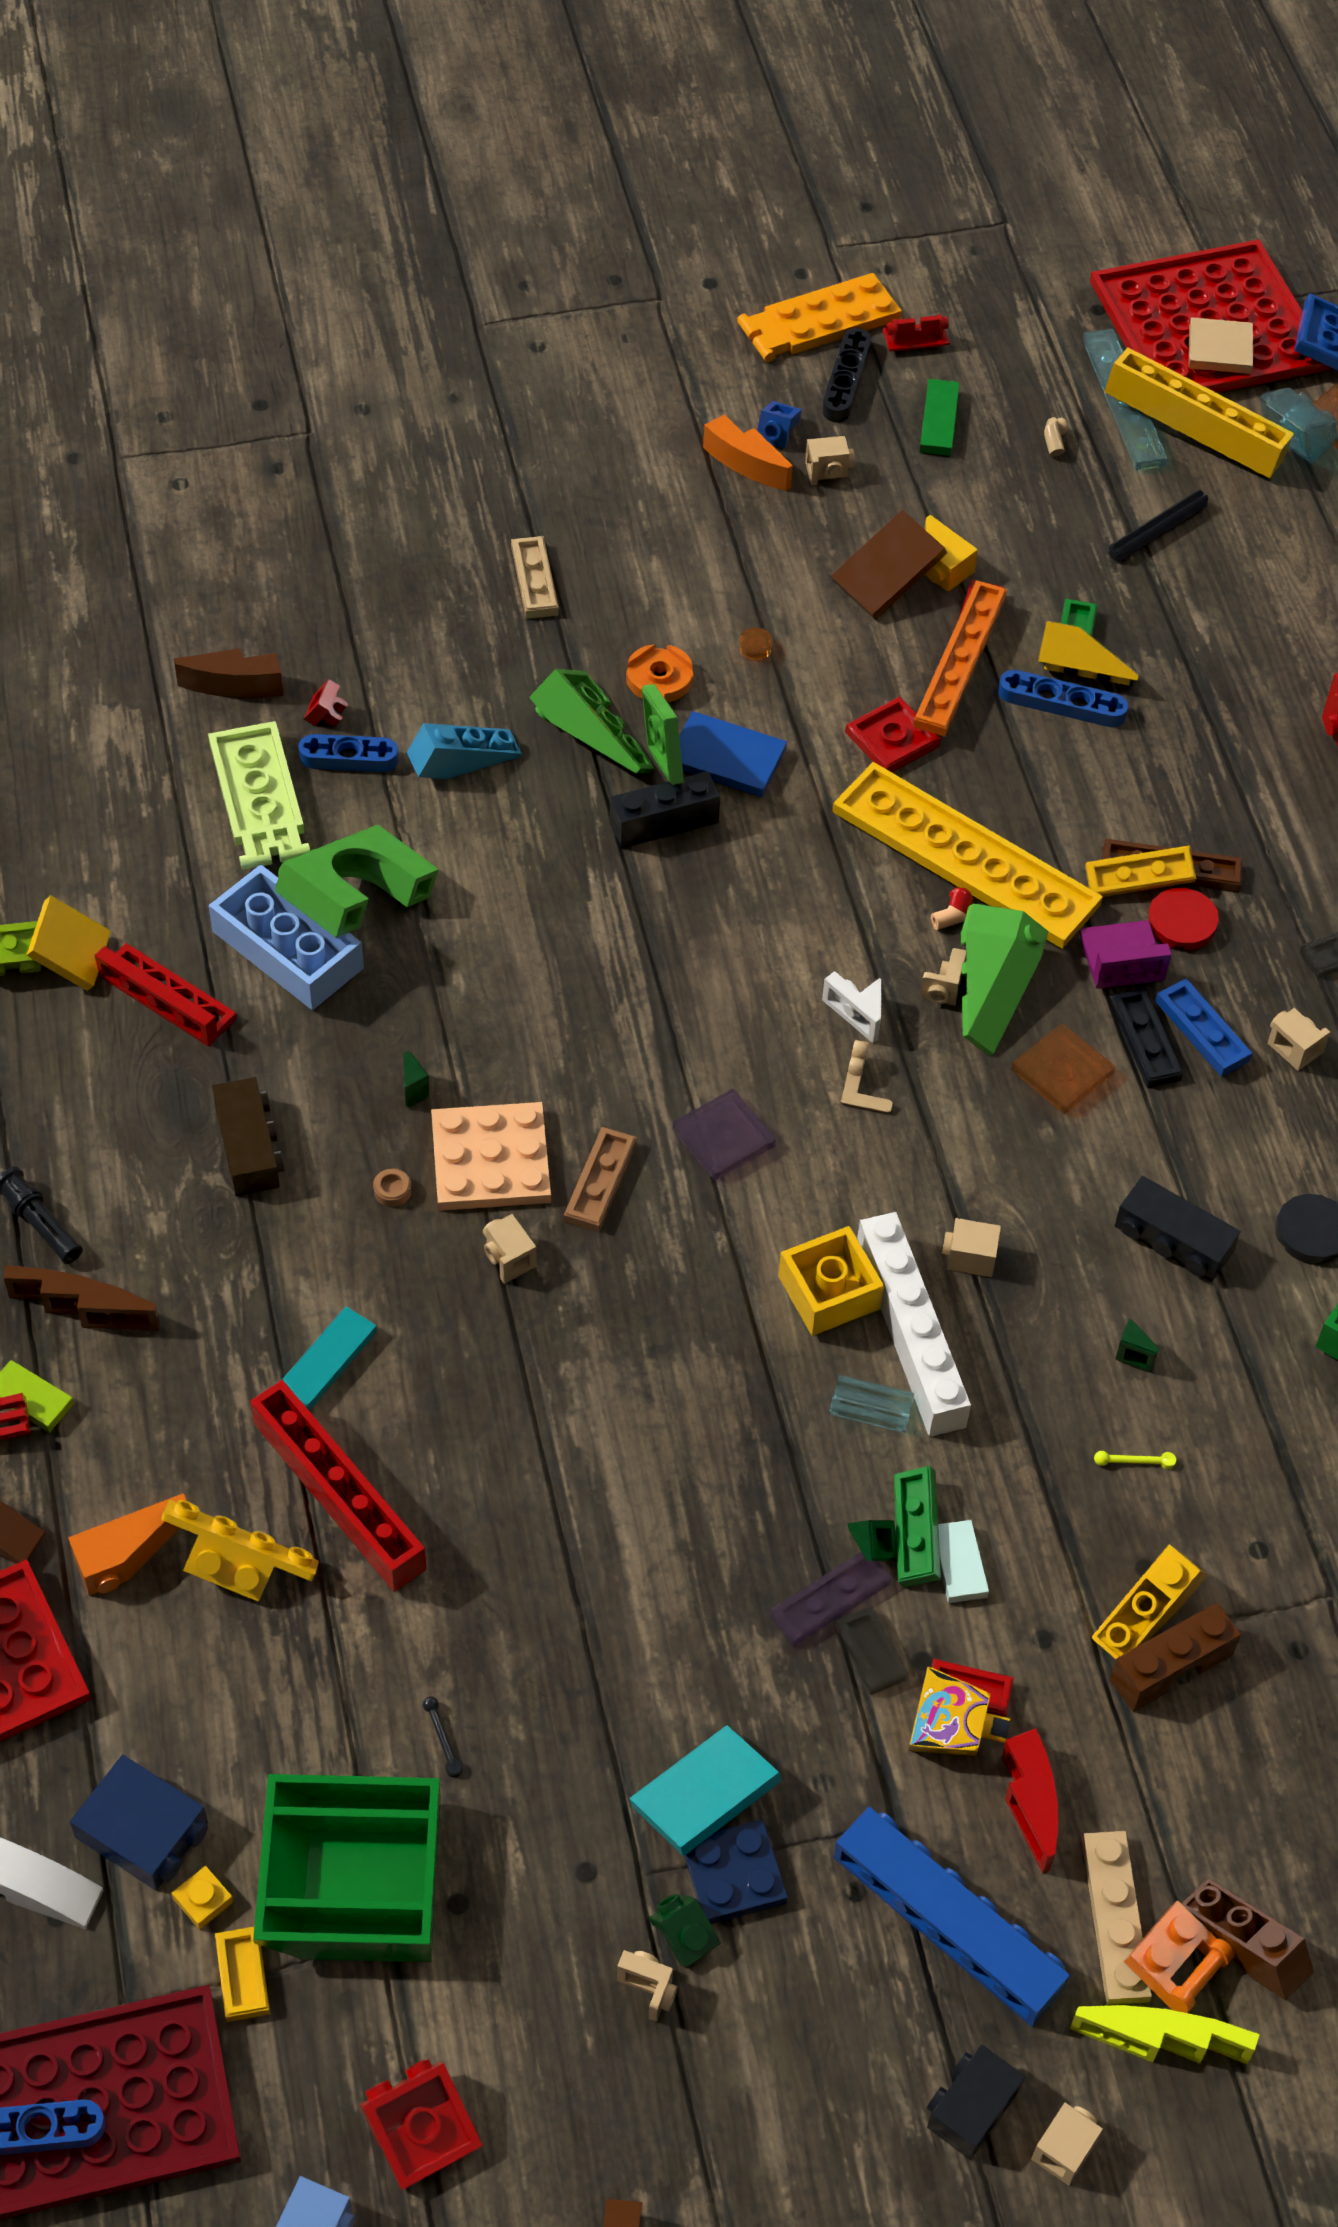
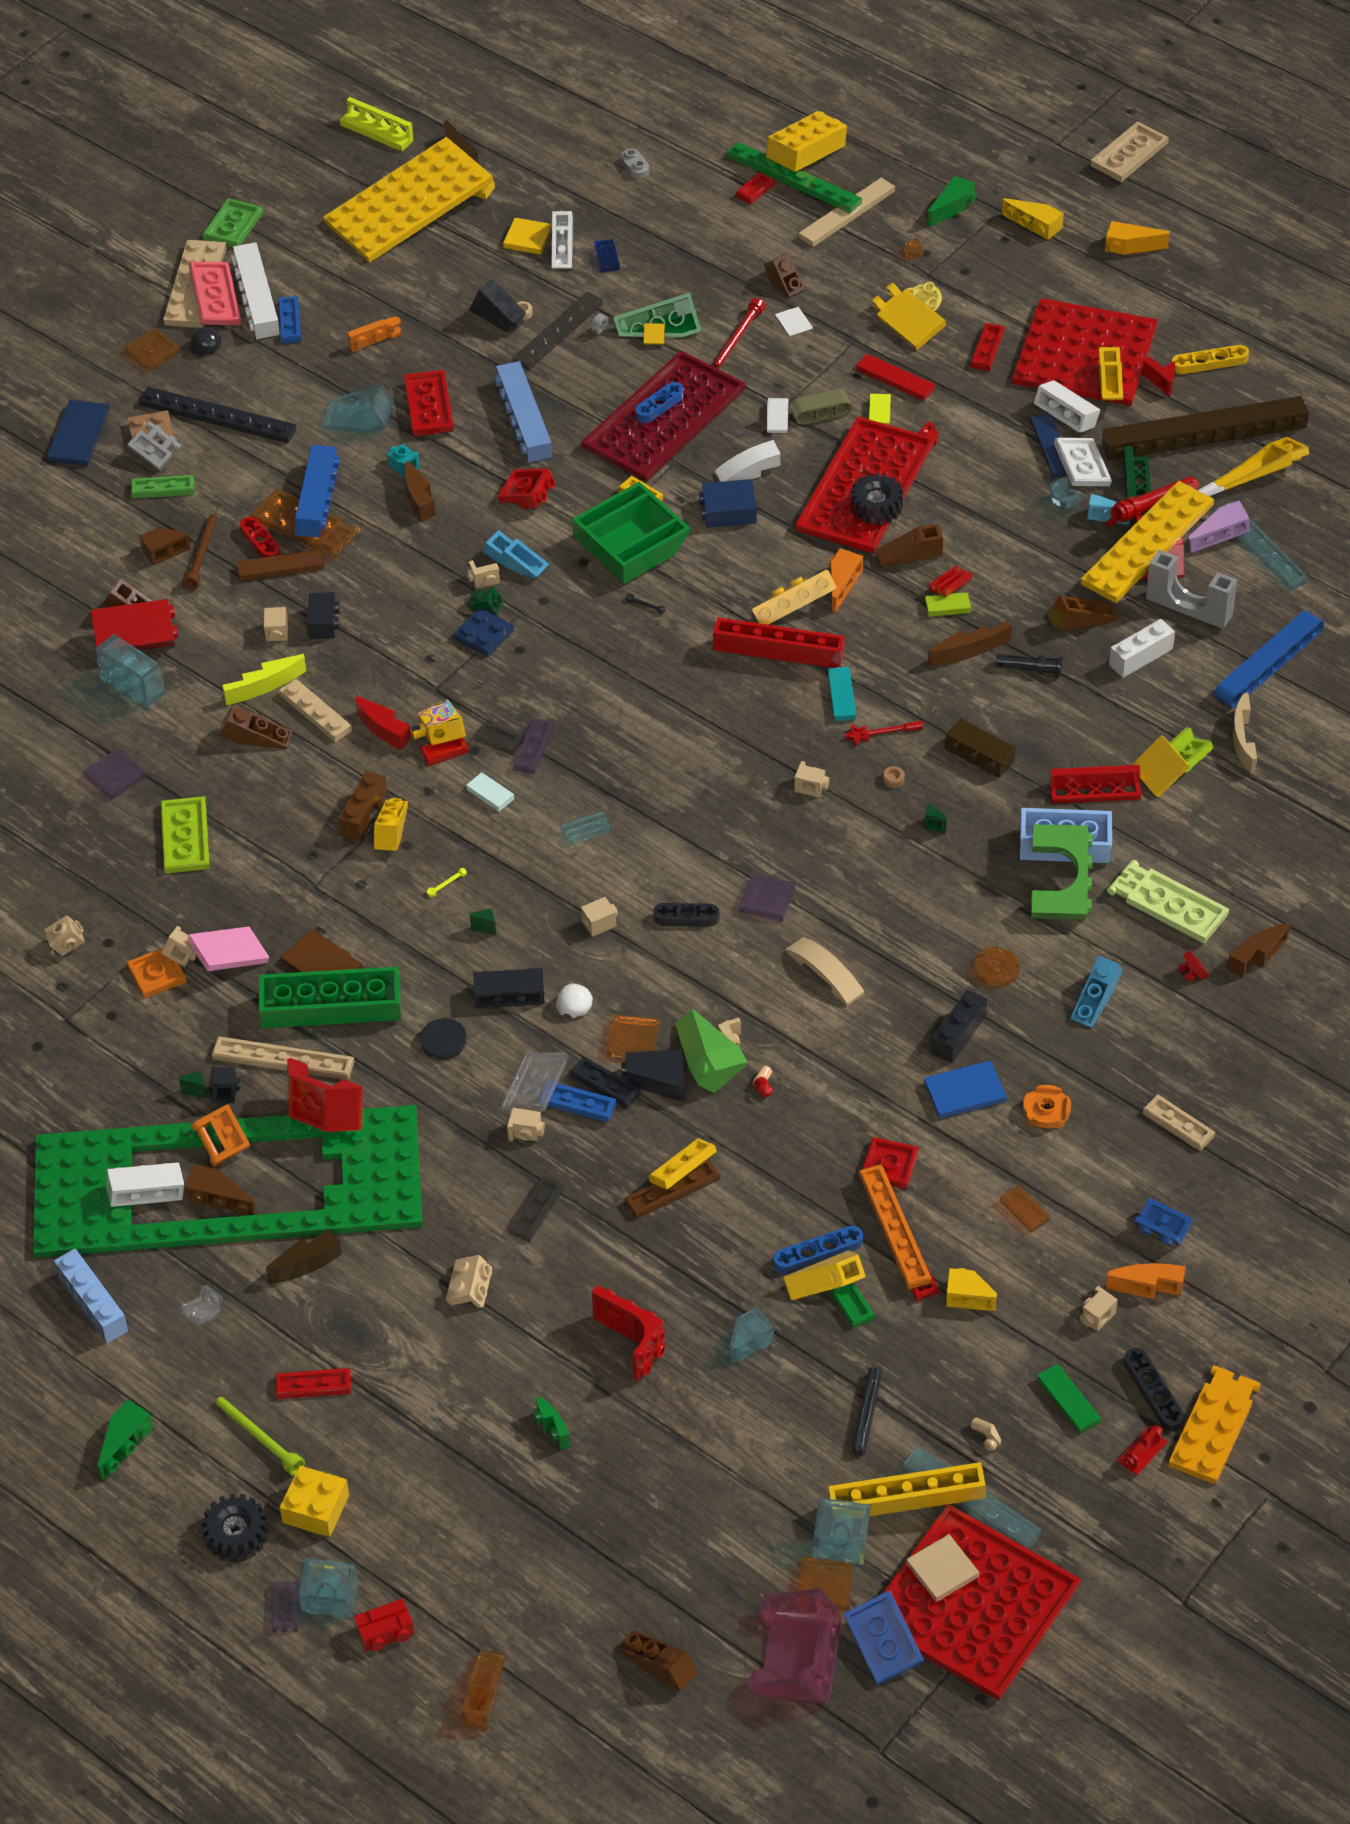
camera: 145 degrees right, 5 degrees down
yellow plate [171,1865,233,1930] -> none
blue beam [298,734,399,772] -> none
light nougat plate [431,1102,551,1211] -> none
bright green wedge [529,669,655,774] -> none
medium nougat tile [564,1127,637,1233] -> none
teal tile [630,1725,781,1856] -> none
bright green tile [642,684,684,785] -> none
clear orange tile [739,627,773,660] -> none
blue bracket [757,401,802,448] -> none
yellow brick [778,1226,884,1336] -> none
white slope [822,971,881,1043] -> none
reddish brown tile [831,509,947,620] -> none
yellow plate [832,762,1103,949] -> none
blue brick [833,1806,1070,2027] -> none
tan piece [841,1040,893,1113] -> none
dark green slope [847,1520,897,1561] -> none
white brick [857,1212,971,1437] -> none
green tile [894,1466,941,1588] -> none
magenta bracket [1080,920,1172,989] -> none
orange plate [1123,1901,1235,2013] -> none
red tile [1147,888,1219,950] -> none
none -> dark azure slope [482,530,549,579]
none -> clear tile [501,1052,569,1112]
none -> white hair [555,984,593,1018]
none -> black slope [621,1049,685,1101]
none -> black beam [653,903,720,927]
none -> clear light blue slope [729,1306,774,1364]
none -> tan slope [786,937,864,1006]
none -> red piece [845,720,923,746]
none -> clear orange tile [974,946,1020,987]
none -> clear orange tile [1000,1185,1050,1233]
none -> blue bracket [1134,1198,1194,1246]

